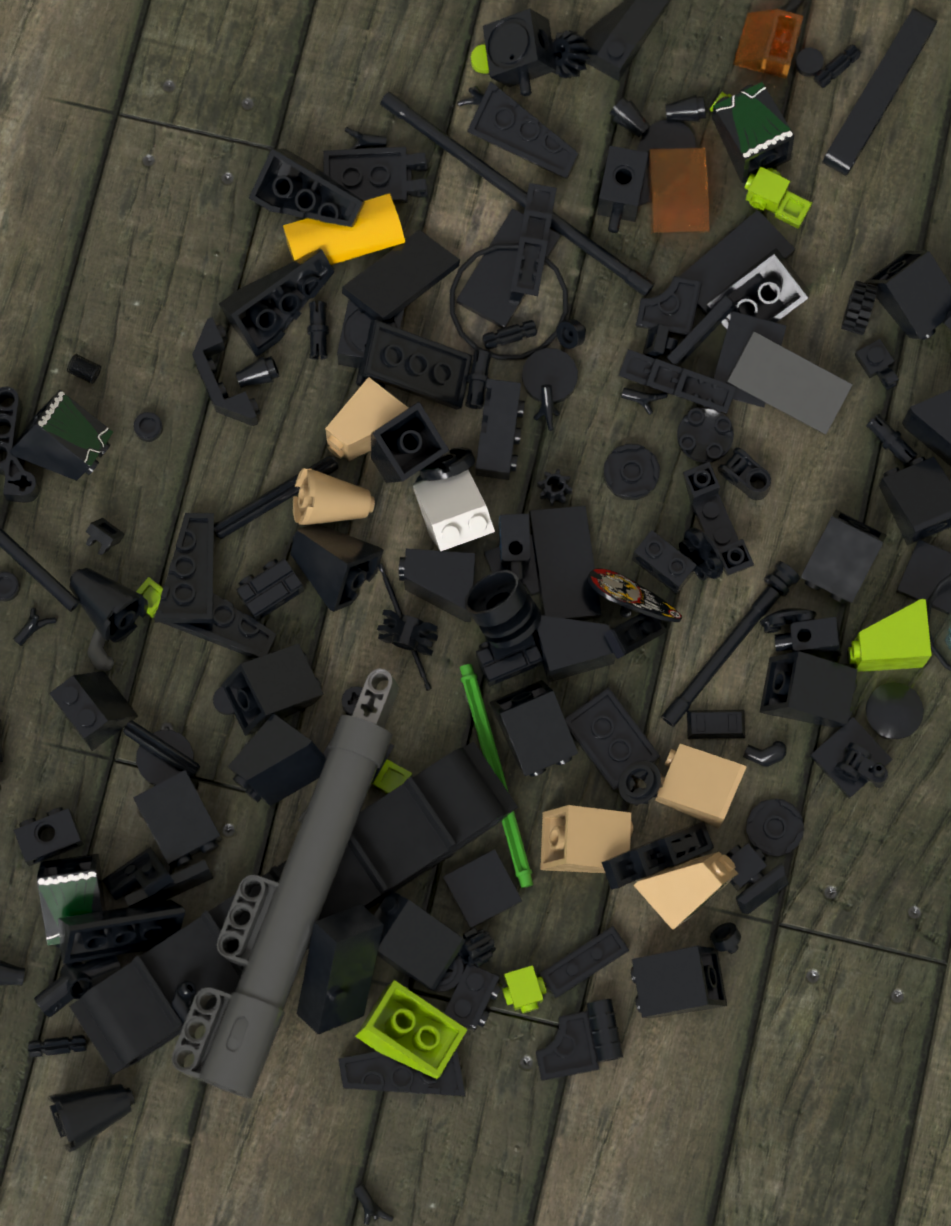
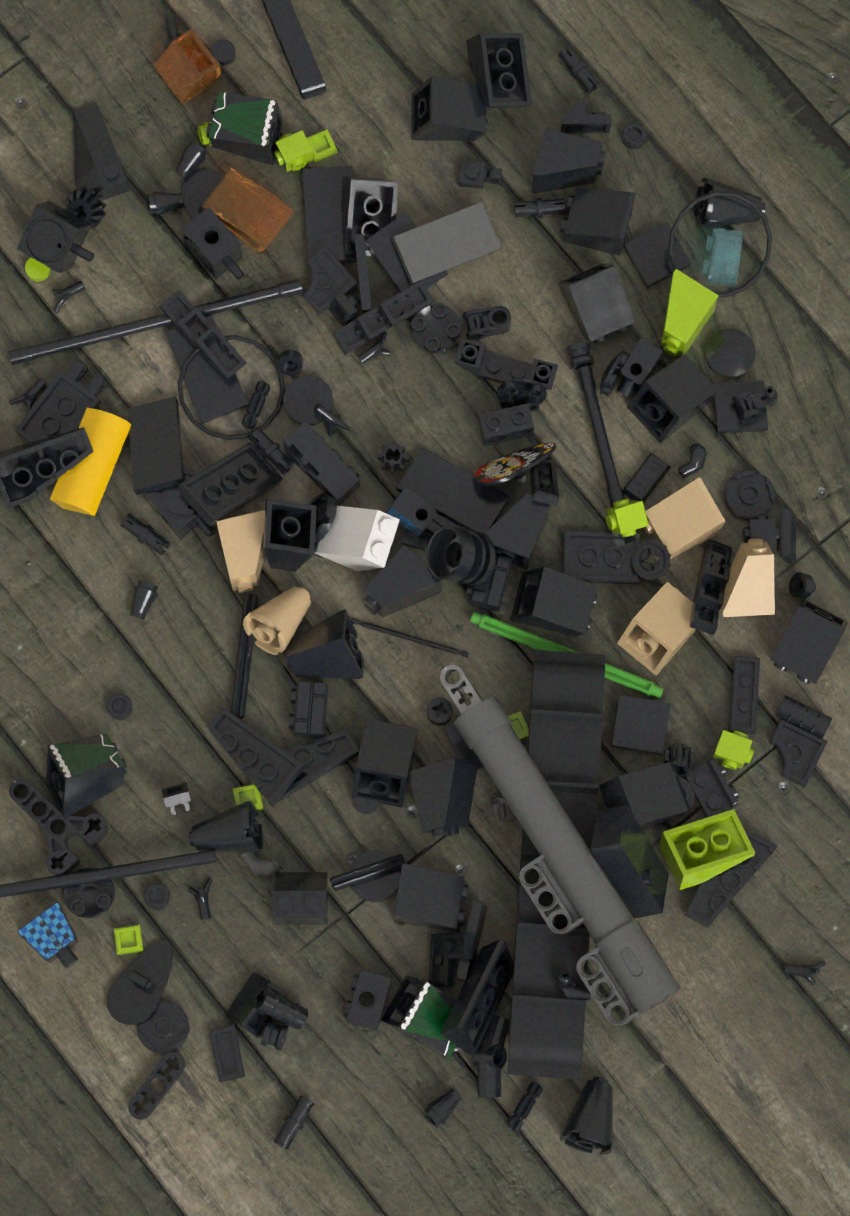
camera: 50 degrees left, 0 degrees up
black piece [67,354,101,384] -> none
black slope [192,317,260,426] -> none
black wedge [219,249,335,357] -> none
black pin [377,610,438,656] -> none
black wing [467,81,579,179] -> none
black tile [603,444,660,500] -> none
black axle [814,44,861,88] -> none
black tyre [841,280,878,335] -> none
none -> lime brick [606,499,649,537]

